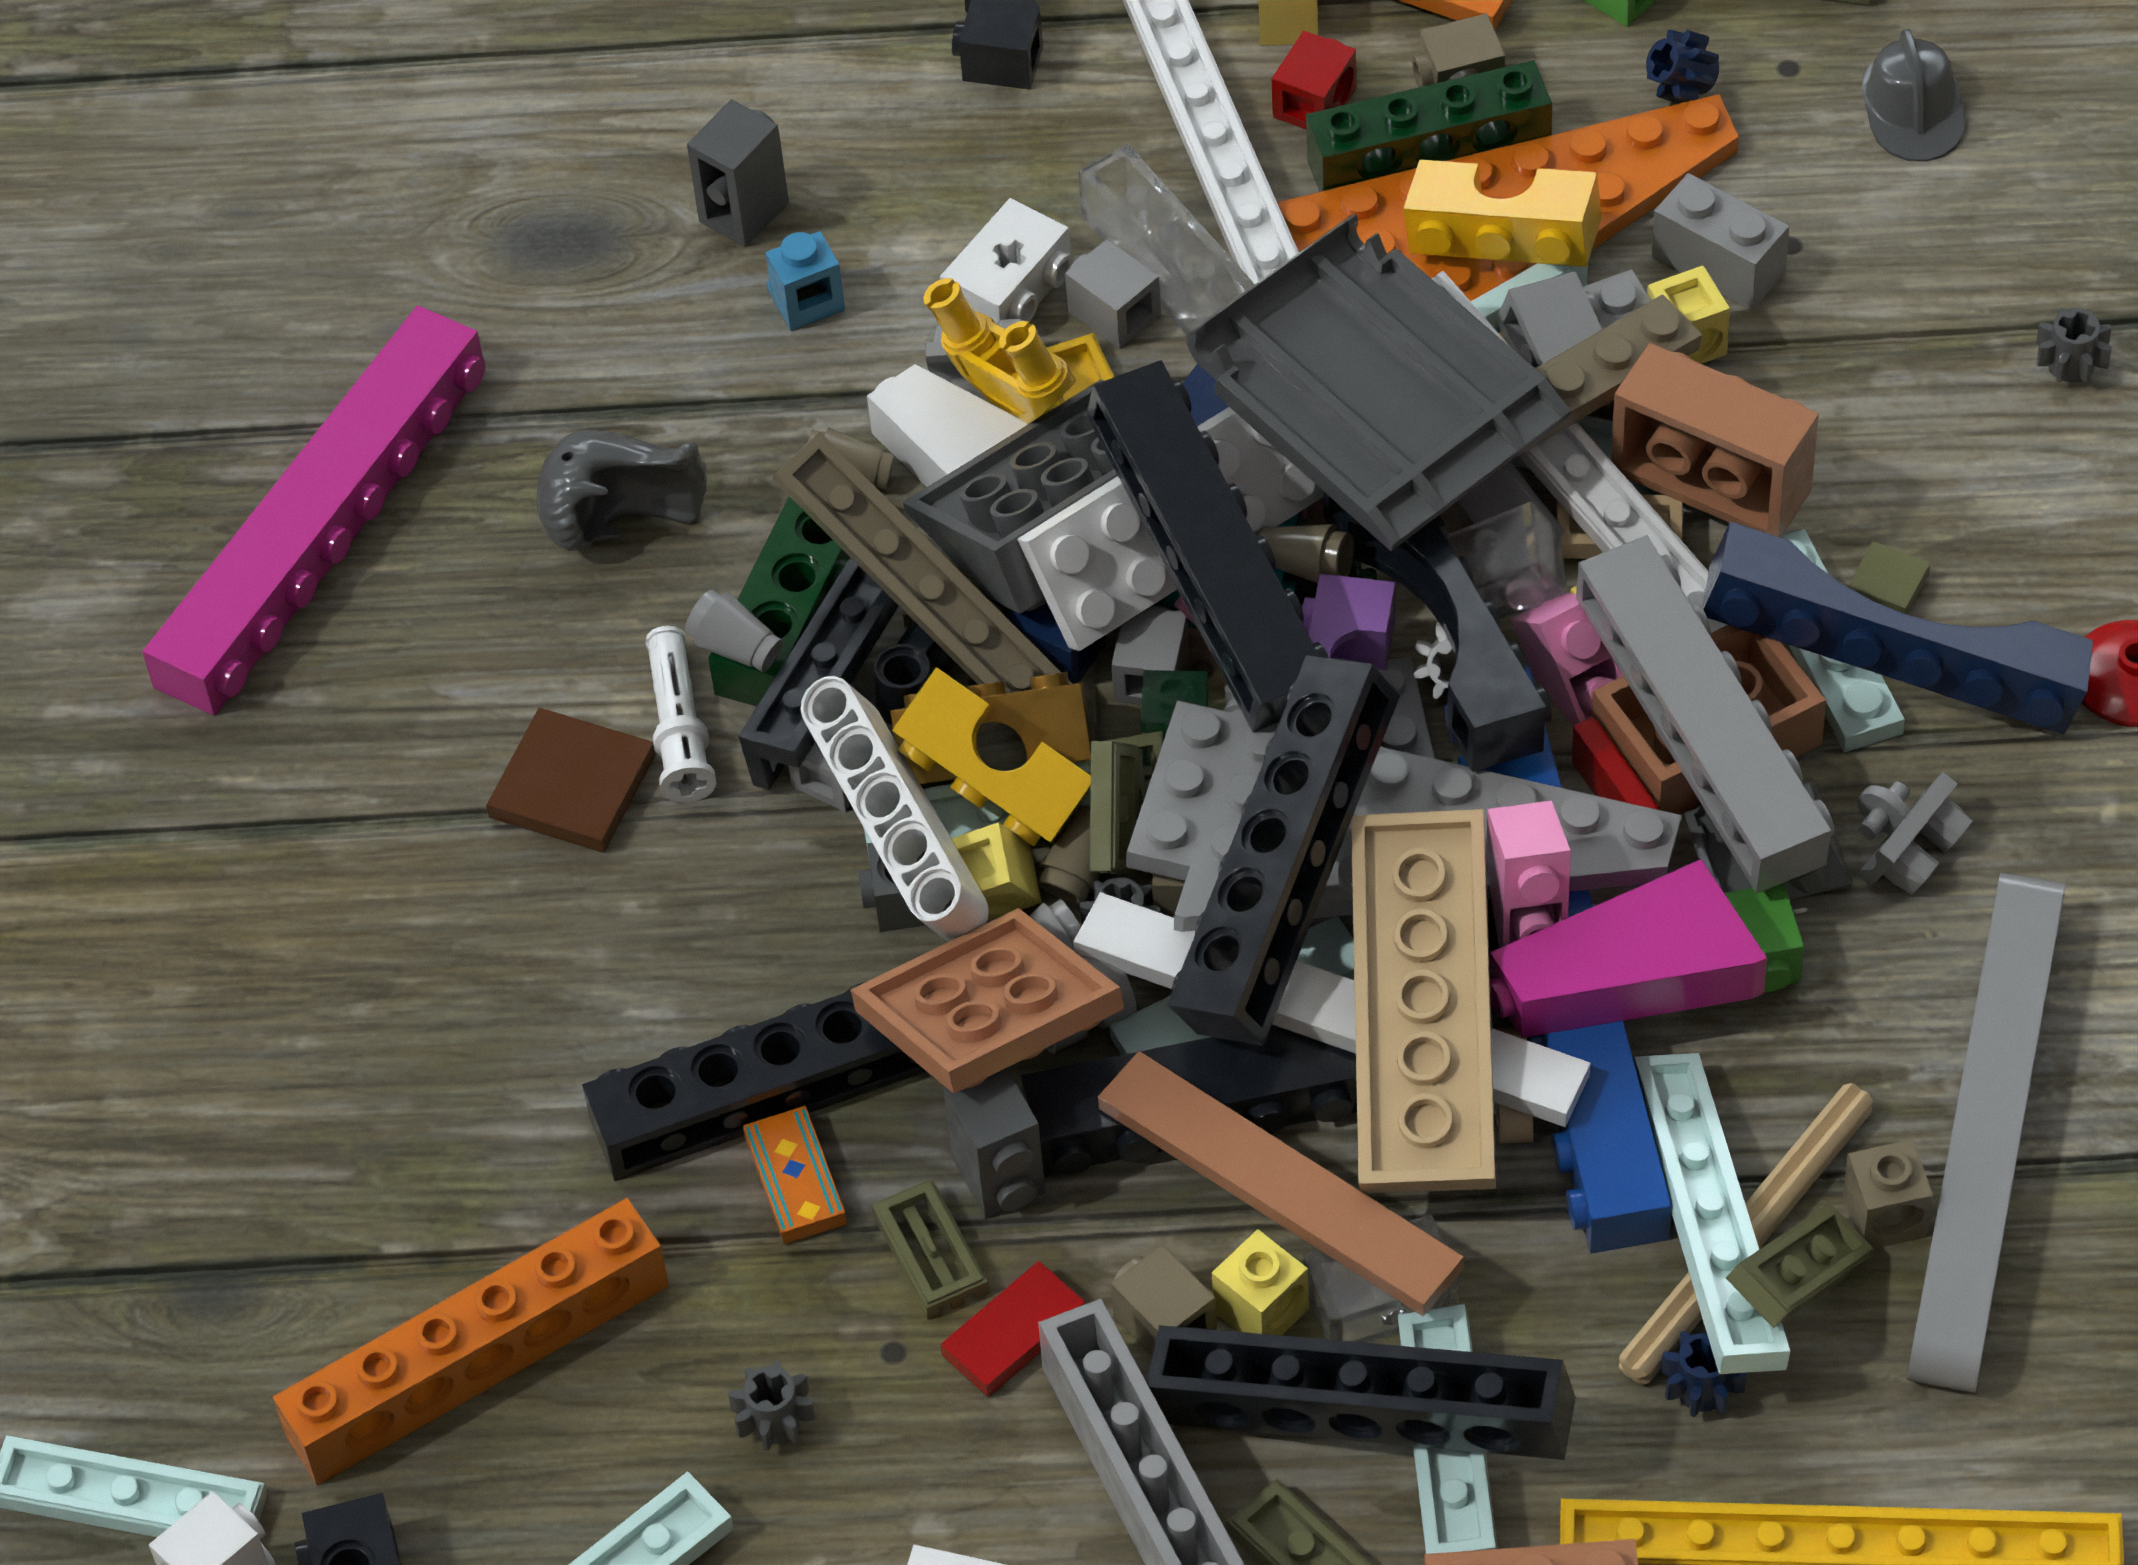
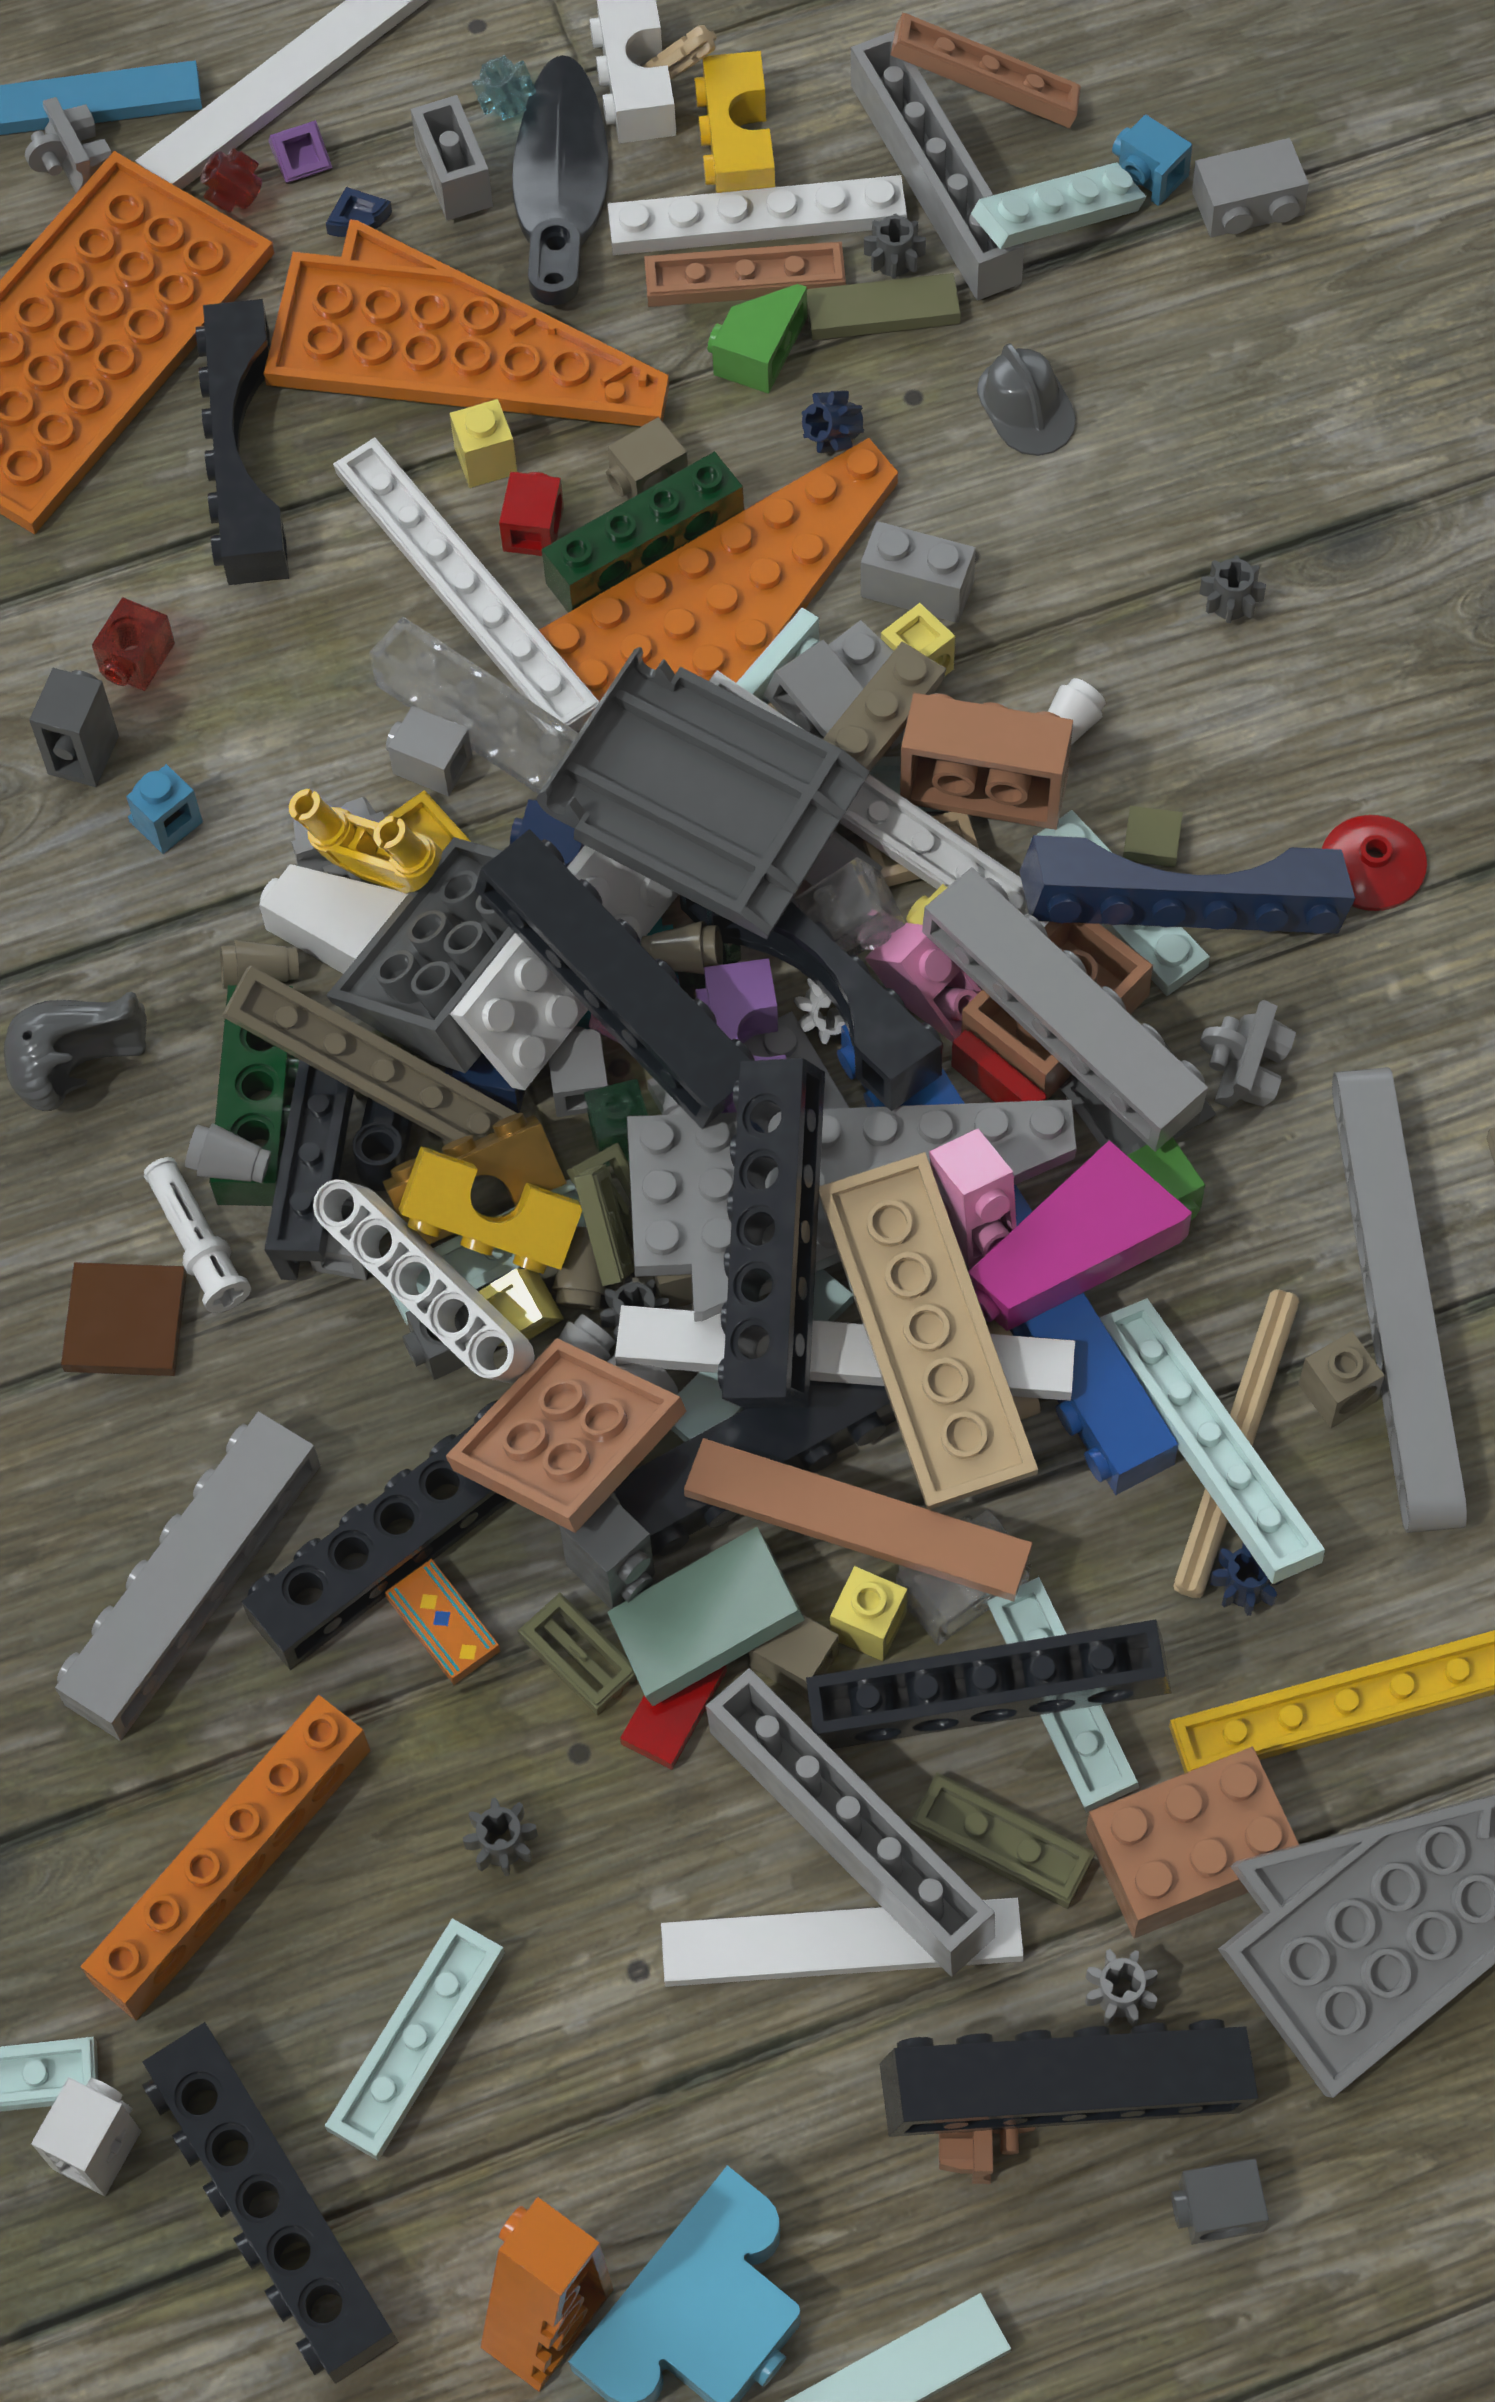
camera: 20 degrees left, 10 degrees up
white brick [940,198,1073,324] -> none
yellow arch [1403,160,1602,267] -> none
olive tile [1726,1203,1876,1328] -> none
none -> light grey brick [55,1411,321,1741]
none -> clear red brick [92,597,175,691]
none -> sand green tile [607,1527,805,1706]
none -> white cone [1048,678,1106,745]

